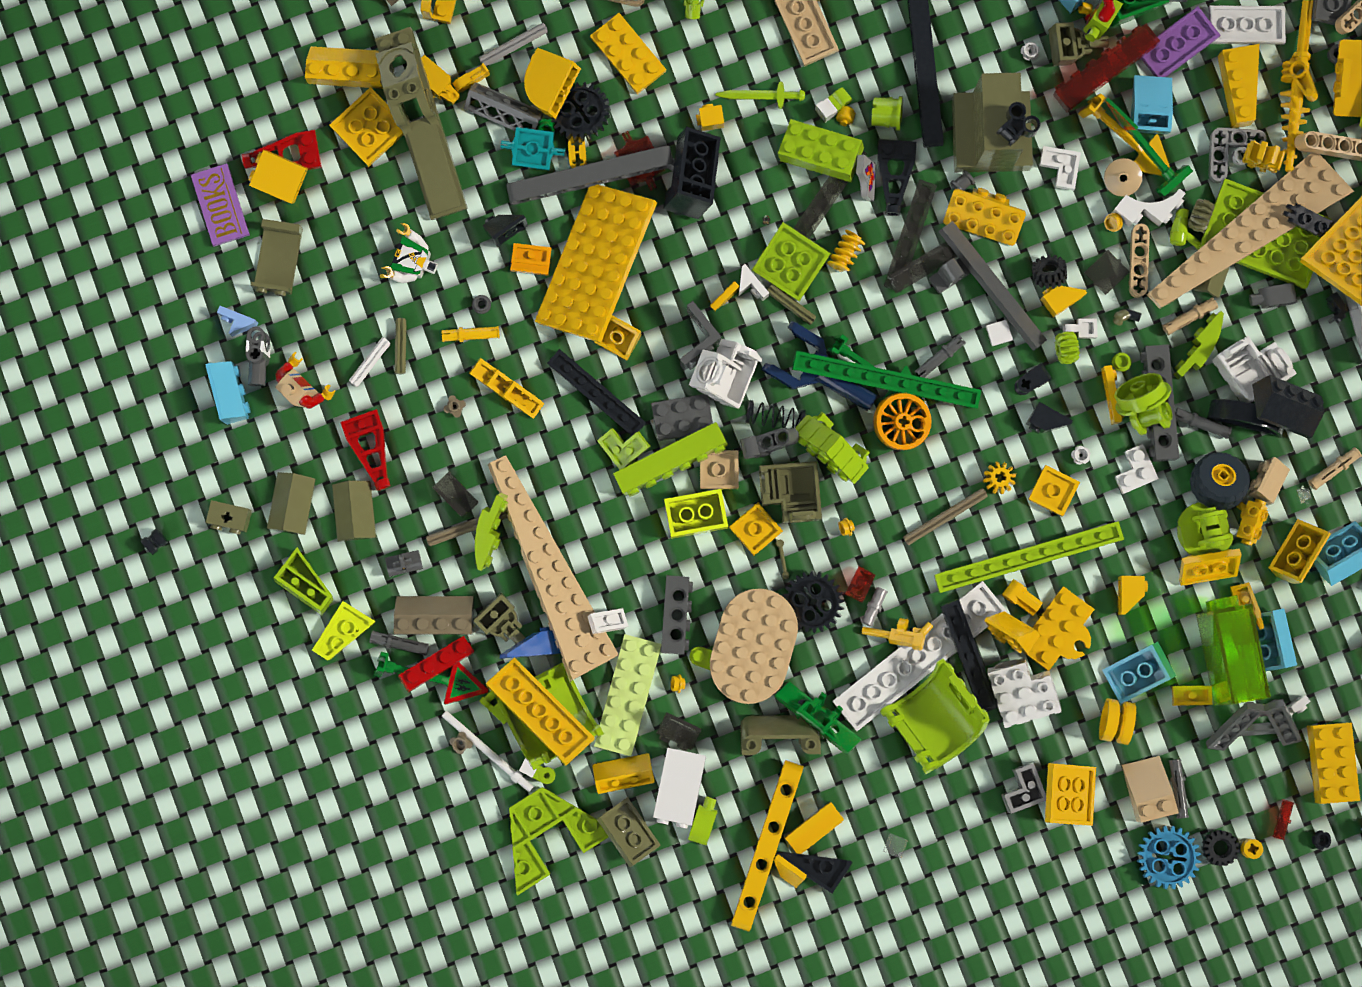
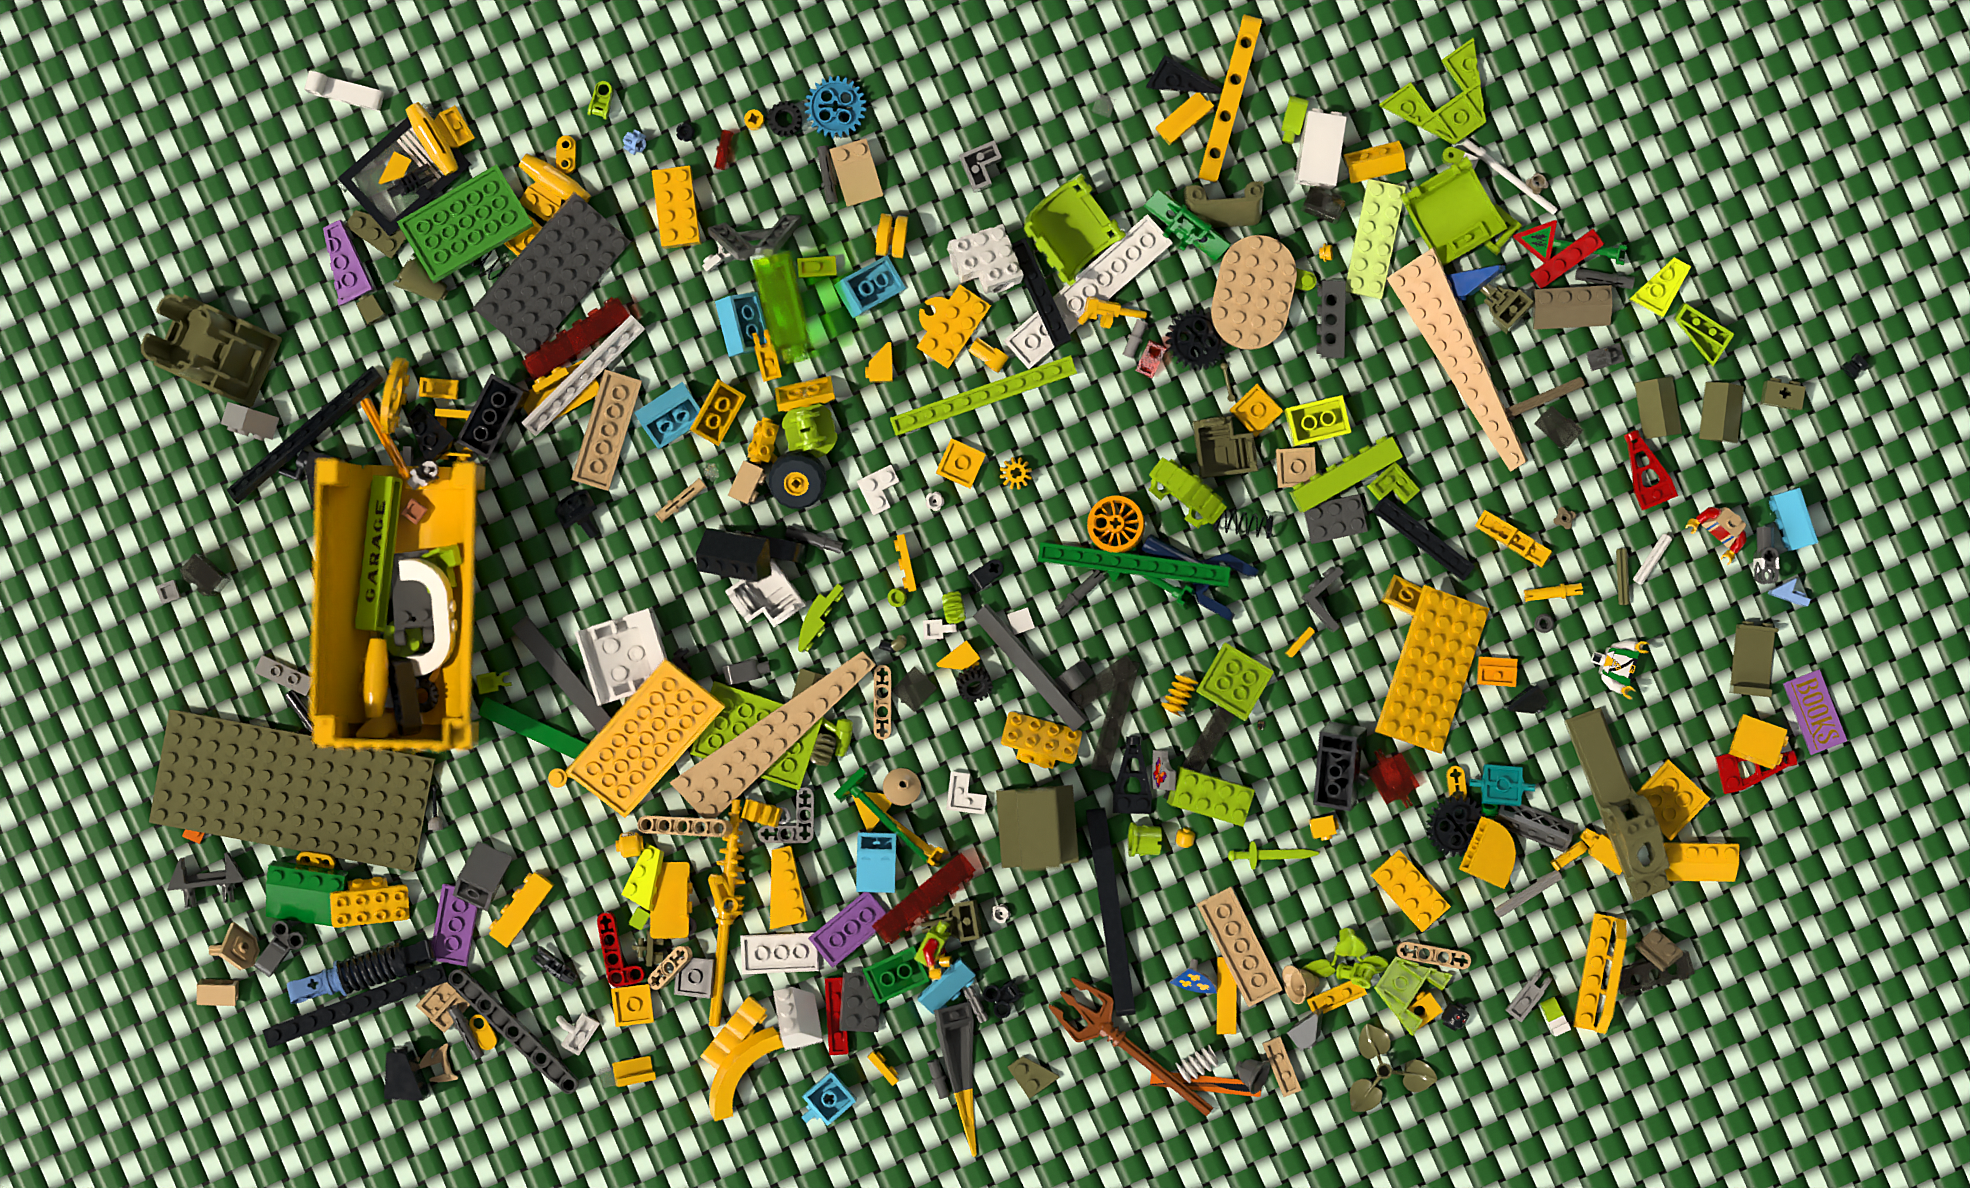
camera: 175 degrees right, 5 degrees up
lime slope [475,493,508,571] -> none
yellow plate [486,657,595,766] -> none
dark grey beam [506,146,674,205] -> none
white plate [587,608,628,634] -> none
olive plate [597,797,661,867] -> none
white piece [689,339,762,409] -> none
white slope [739,264,769,301] -> none
dark grey piece [740,428,799,459] -> none
olive axle [767,284,816,325] -> none
yellow tile [774,854,807,888] -> none
leg [815,87,852,123] -> none
yellow plate [838,518,855,536] -> none
dark tan axle [903,488,988,545] -> none
dark grey bush [950,170,975,191] -> none
yellow slope [984,611,1040,654] -> none
black piece [996,102,1040,147] -> none
black slope [1026,402,1073,434] -> none
yellow plate [1045,763,1096,826] -> none
yellow plate [1104,213,1123,232] -> none
white arch [1112,189,1186,227] -> none
lime piece [1114,373,1173,435] -> none
dark grey brick [1140,345,1179,462] -> none
tan pin [1162,297,1218,336] -> none
black hinge [1282,204,1334,238] -> none

